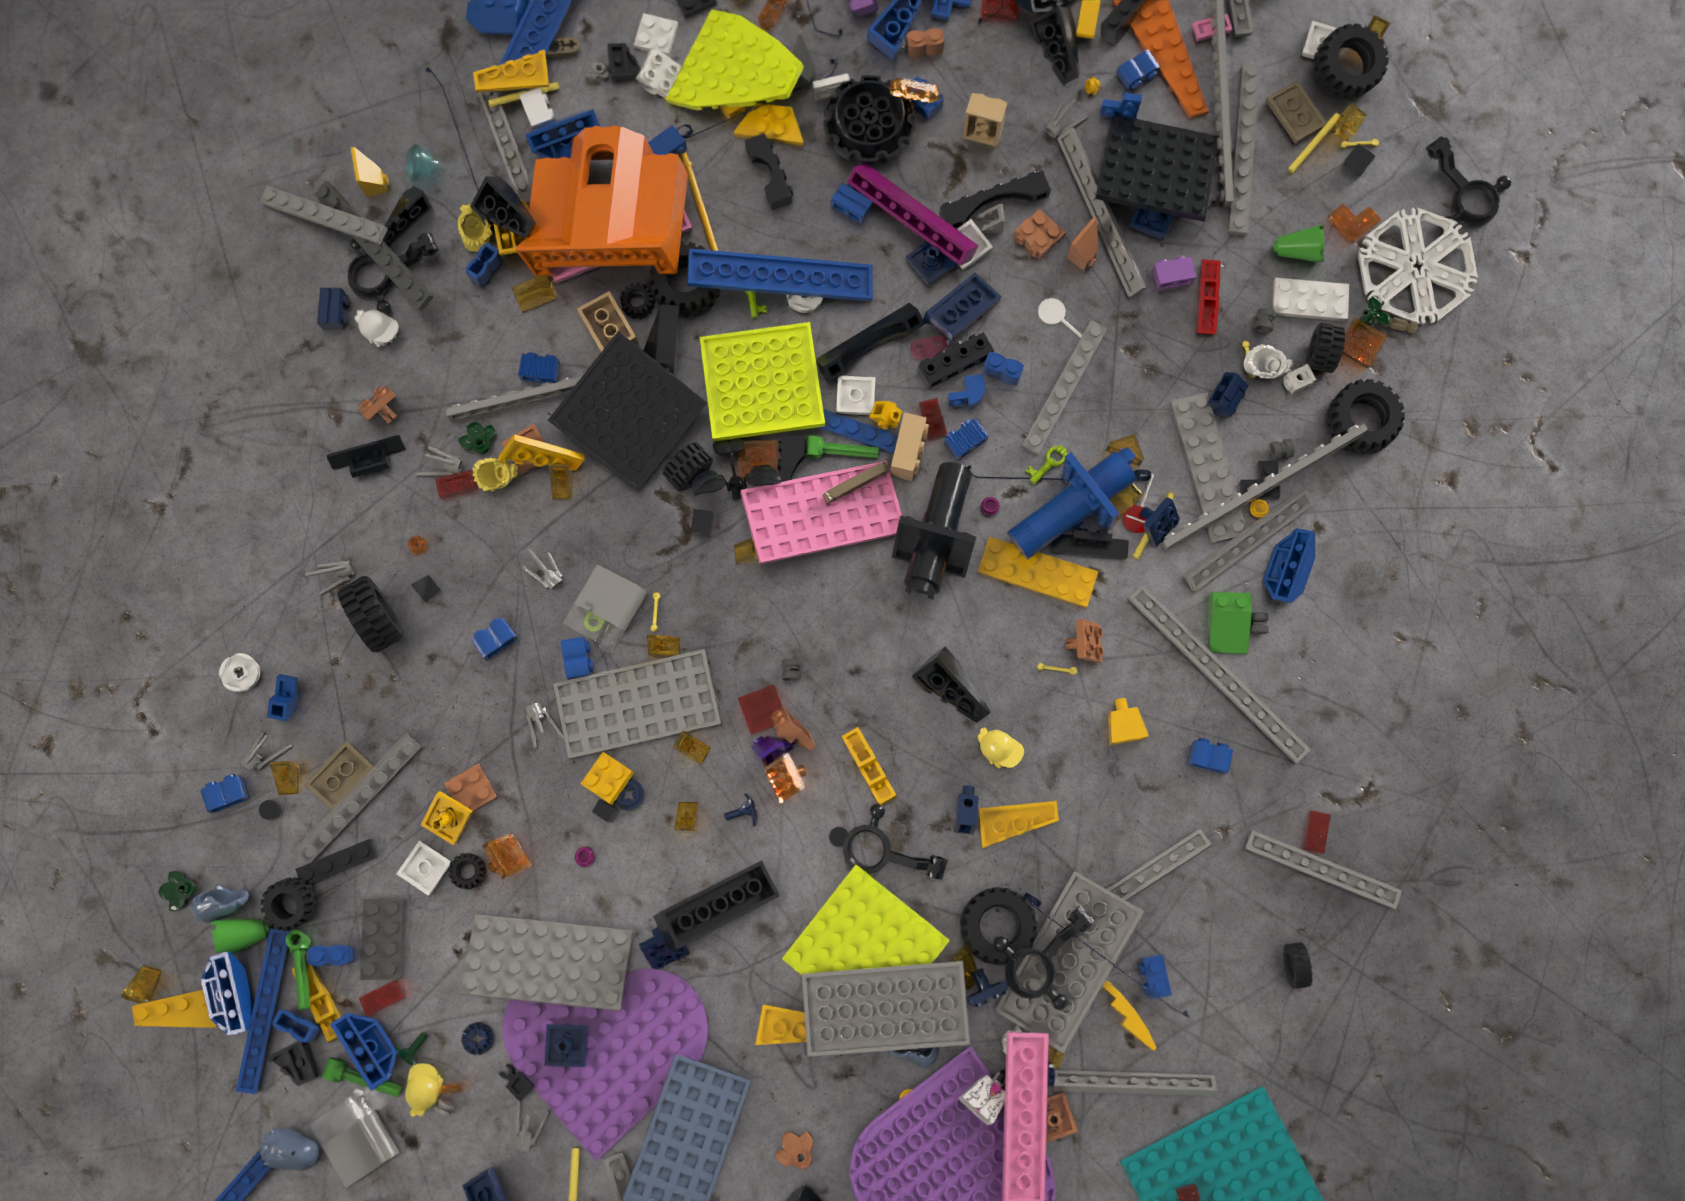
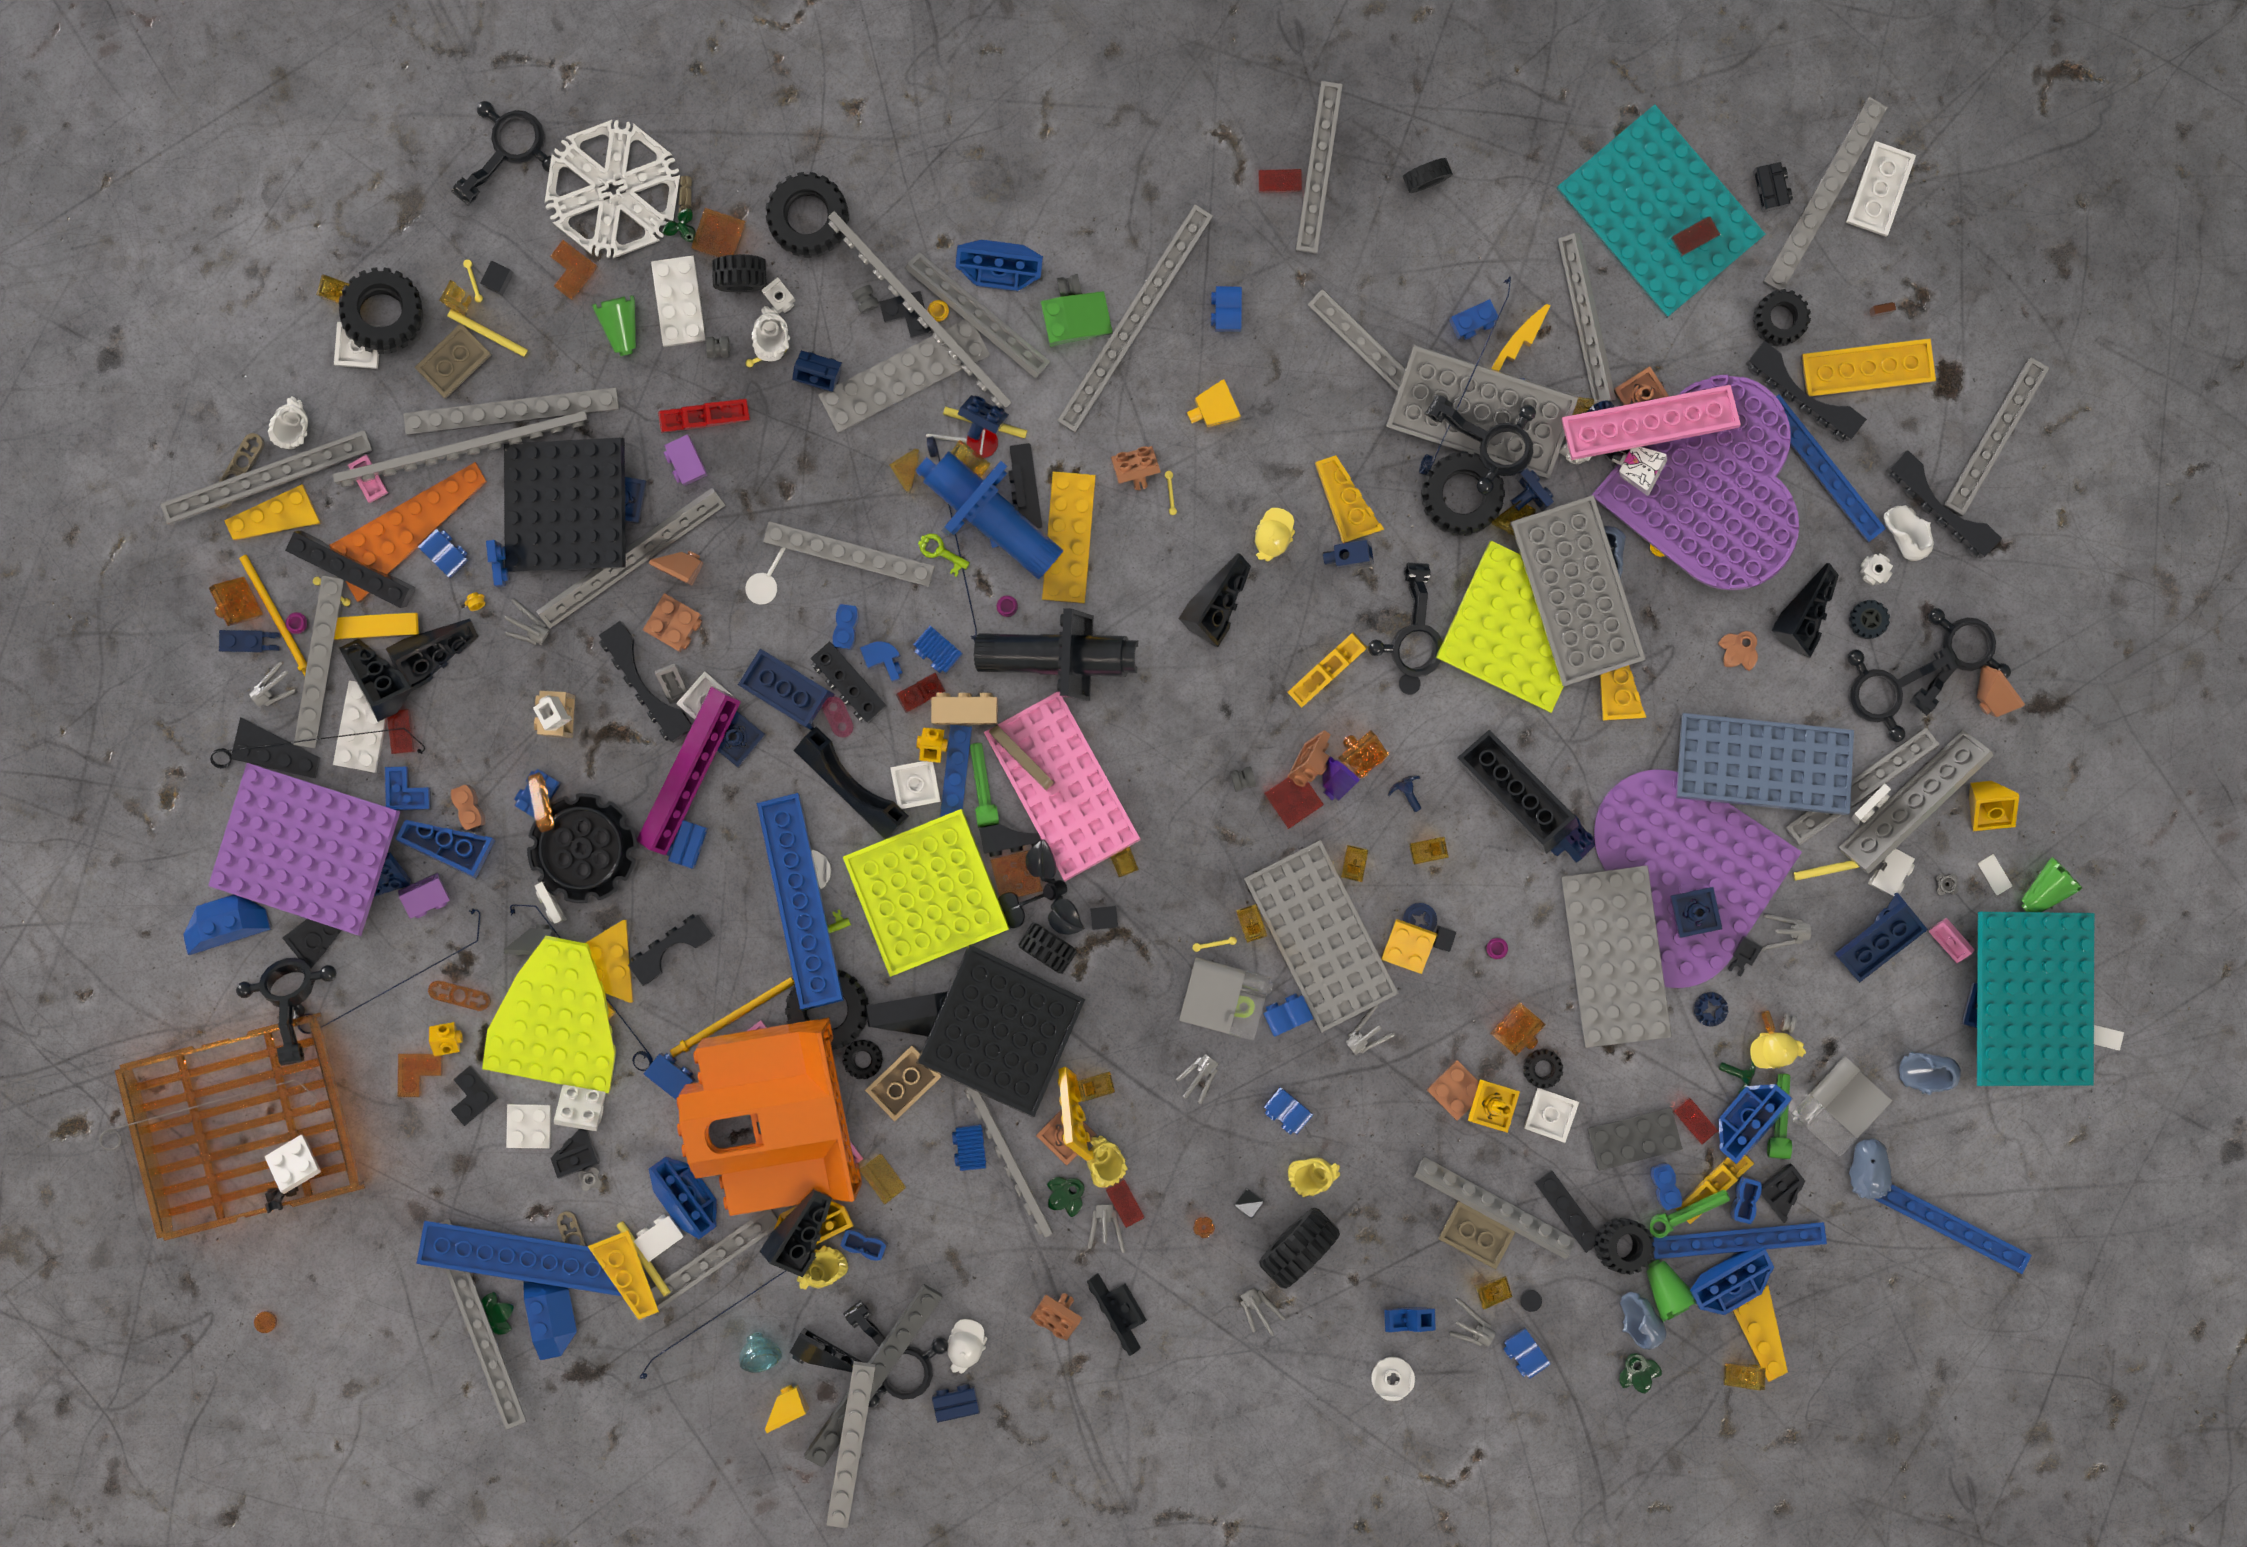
camera: 100 degrees left, 10 degrees up
none -> white brick [533,695,572,731]
none -> light yellow hair [1288,1158,1340,1197]

